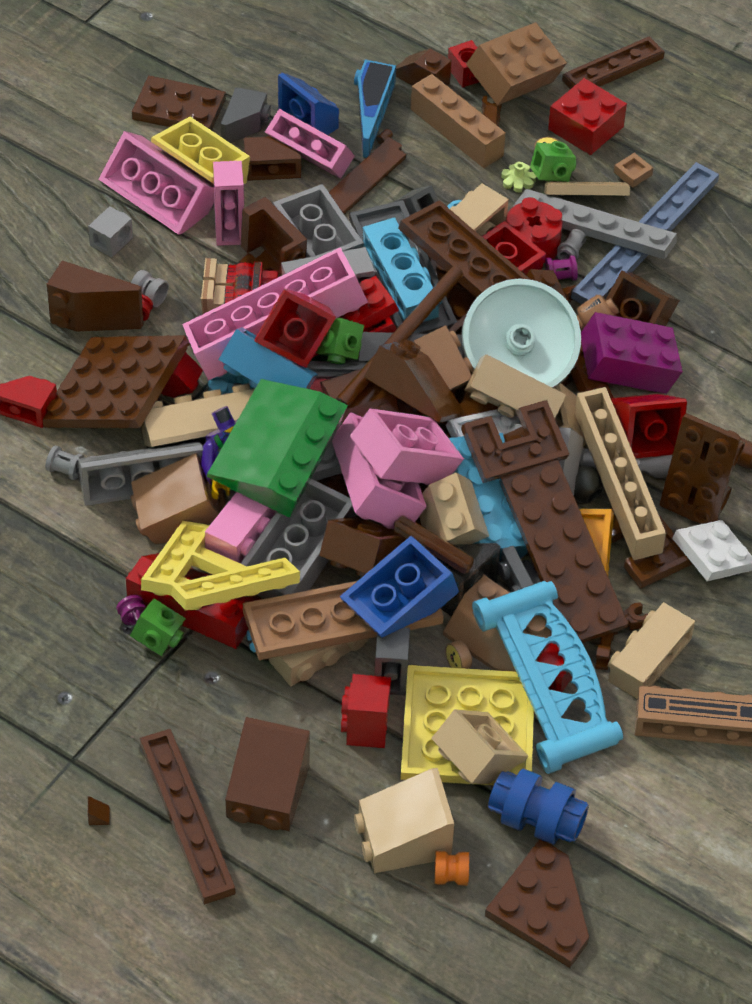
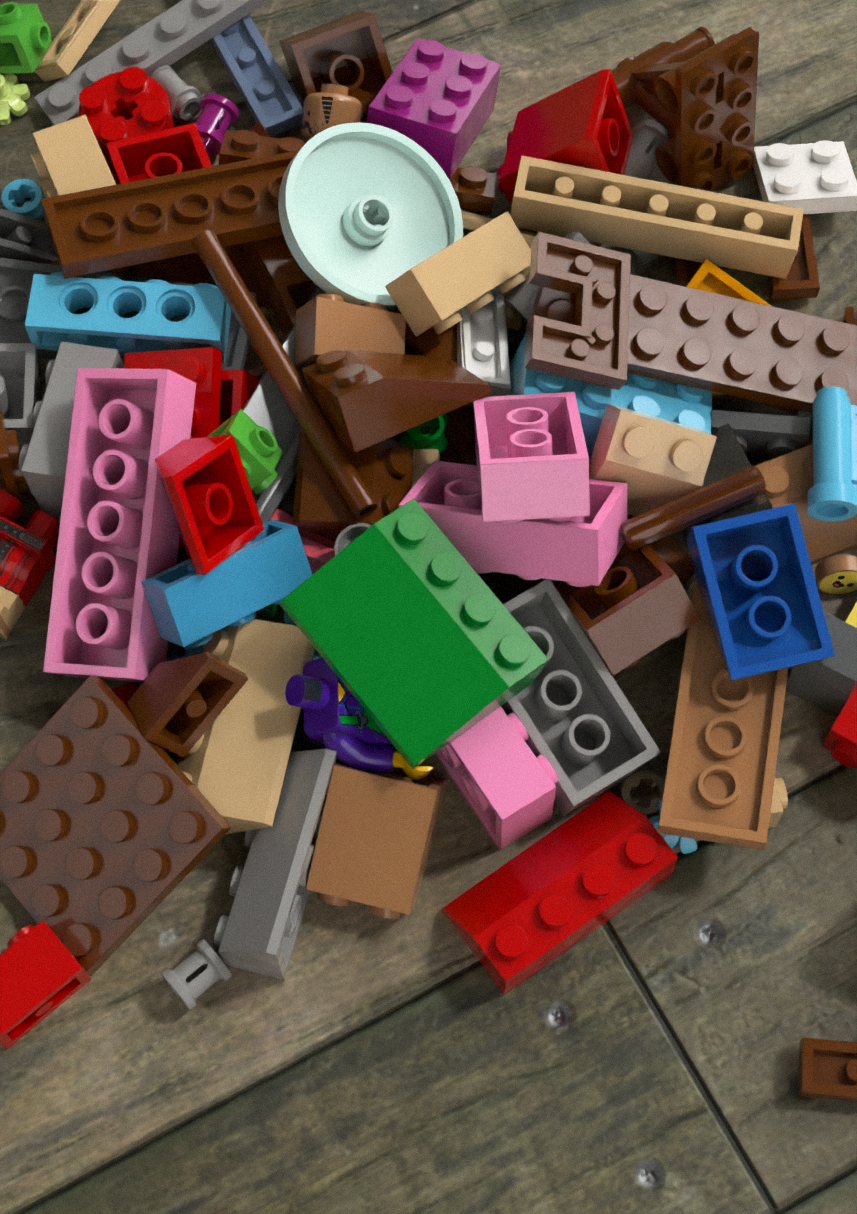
camera: 60 degrees left, 15 degrees up
magenta bush [116,595,146,625] -> none
bright green brick [130,599,186,656] -> none
light yellow plate [141,521,300,611] -> none
none -> reddish brown slope [127,652,248,757]

